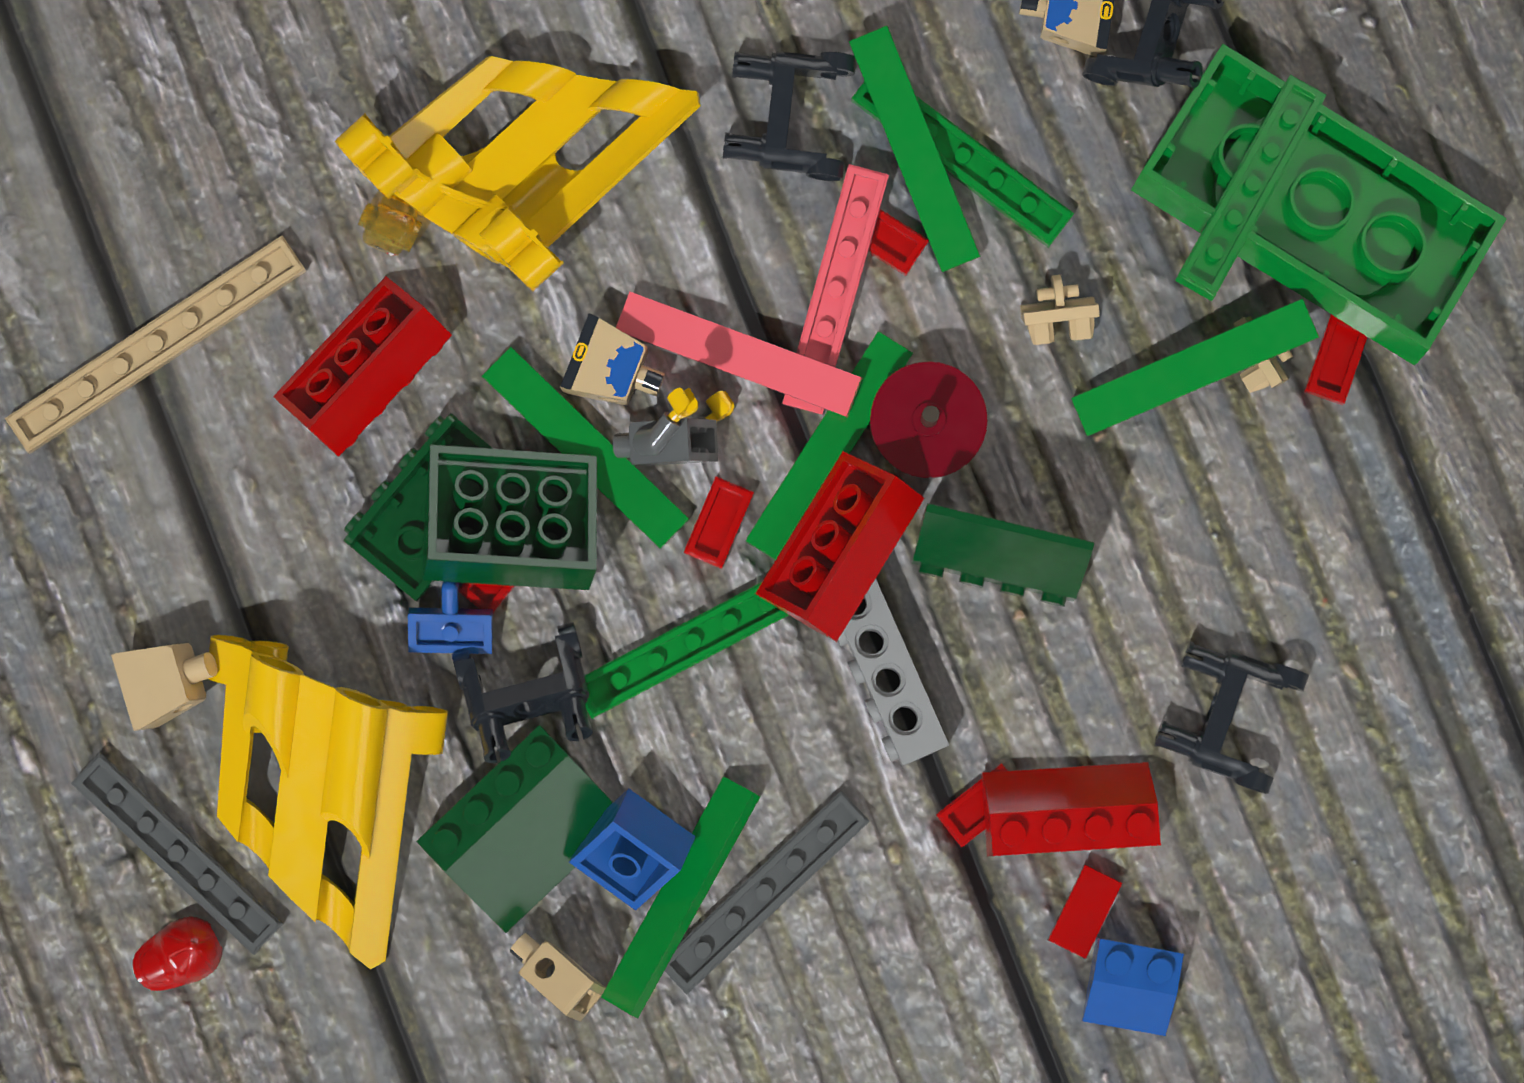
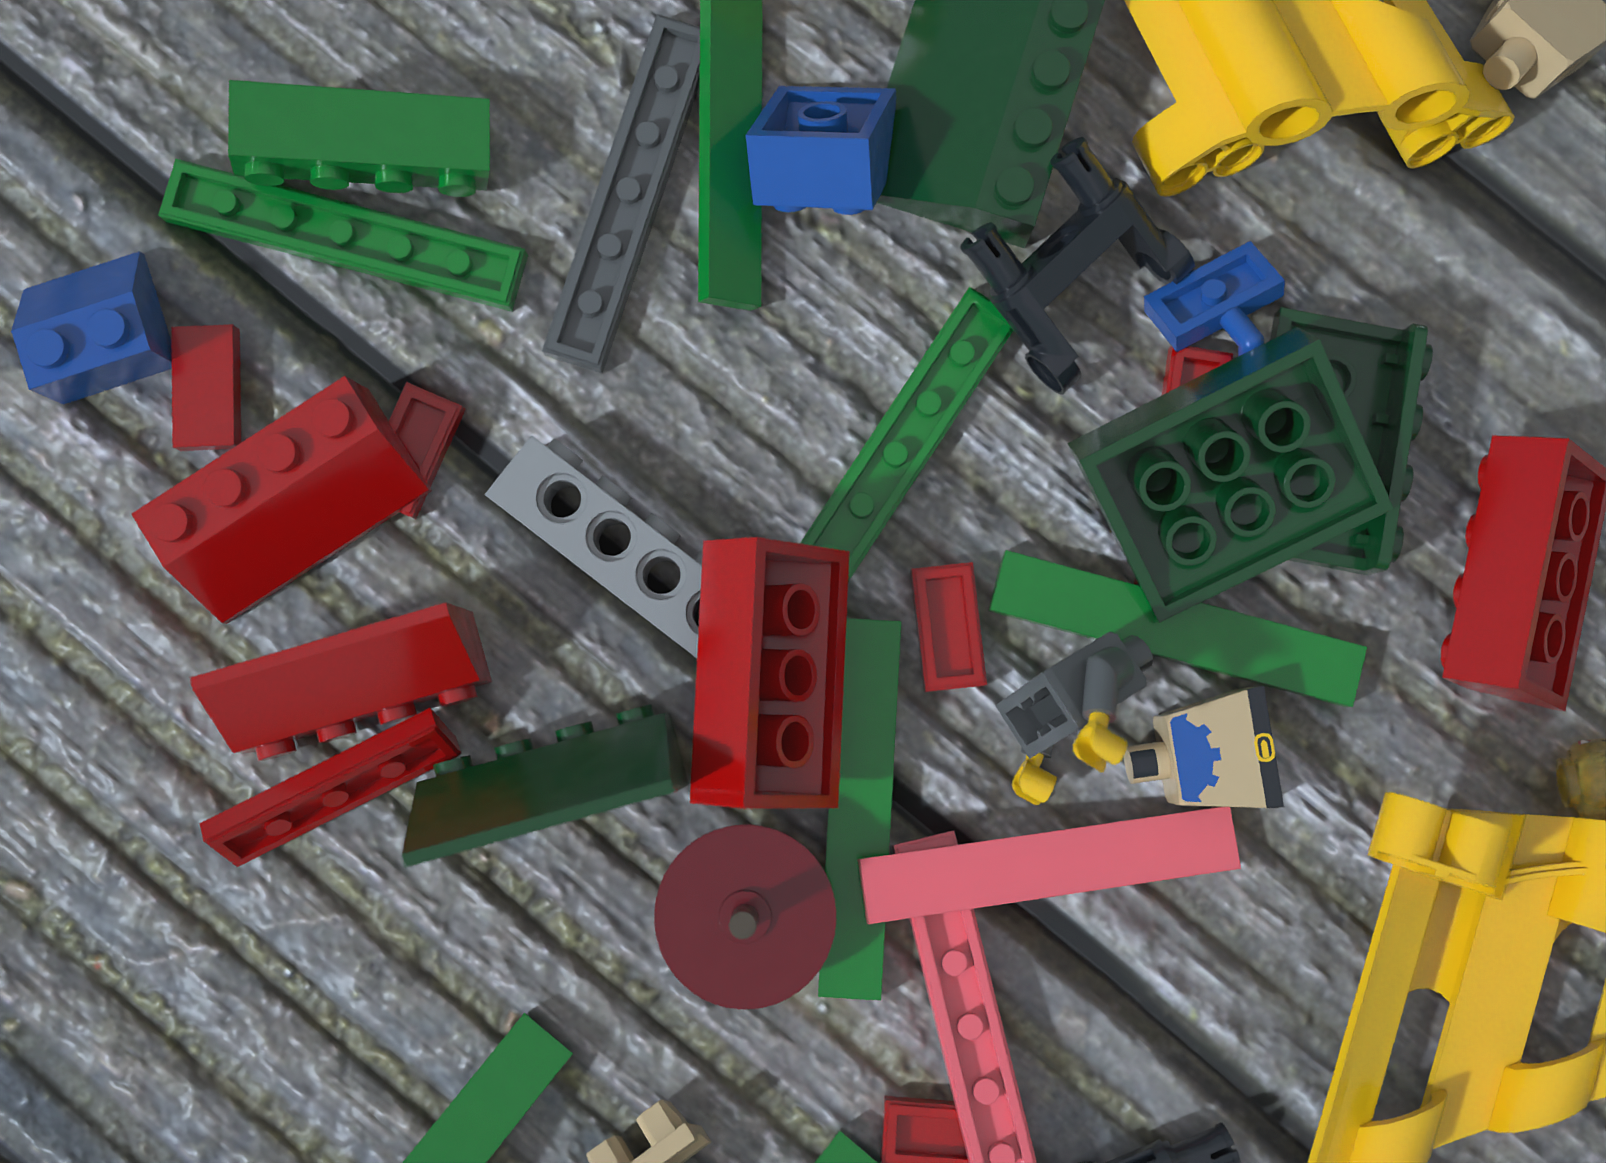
camera: 150 degrees right, 0 degrees up
black connector [1154,641,1309,794] -> none
none -> green tile [158,159,528,312]
none -> red slope [190,602,492,761]
none -> red tile [200,708,462,867]
none -> green wedge [228,80,490,197]

